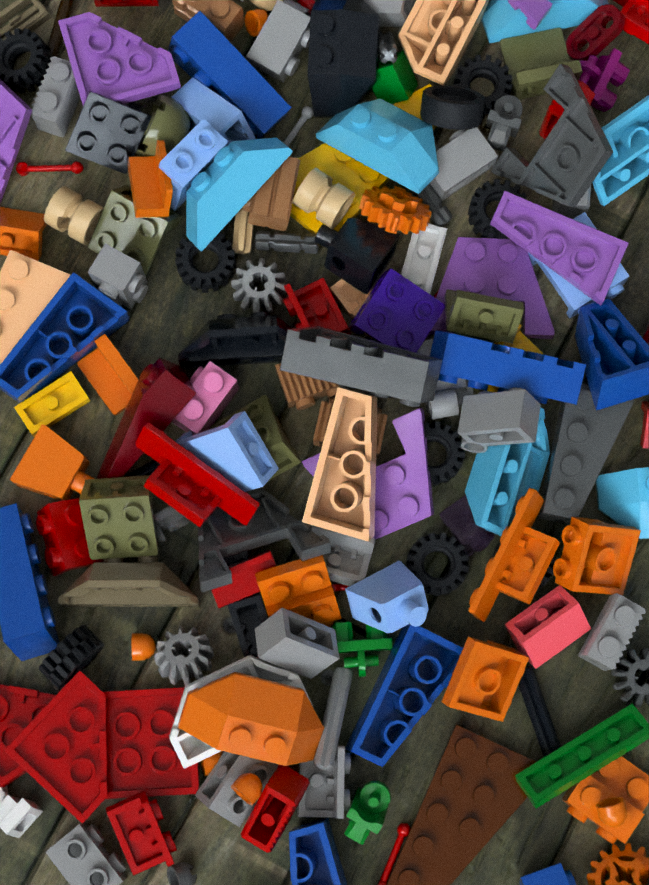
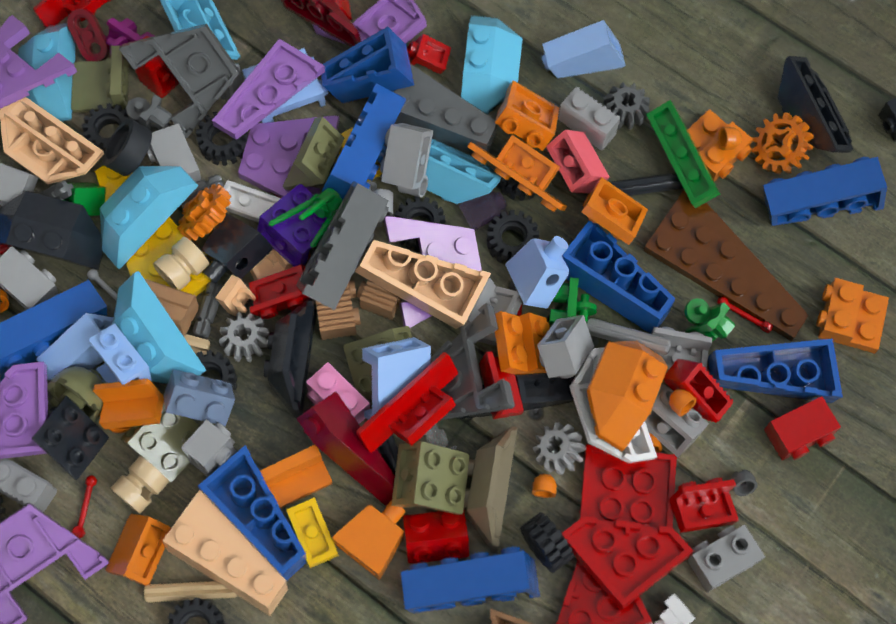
camera: 80 degrees left, 10 degrees down
none -> sand blue brick [163,369,235,426]
none -> light nougat tile [215,275,256,316]
none -> green plant [268,188,342,248]

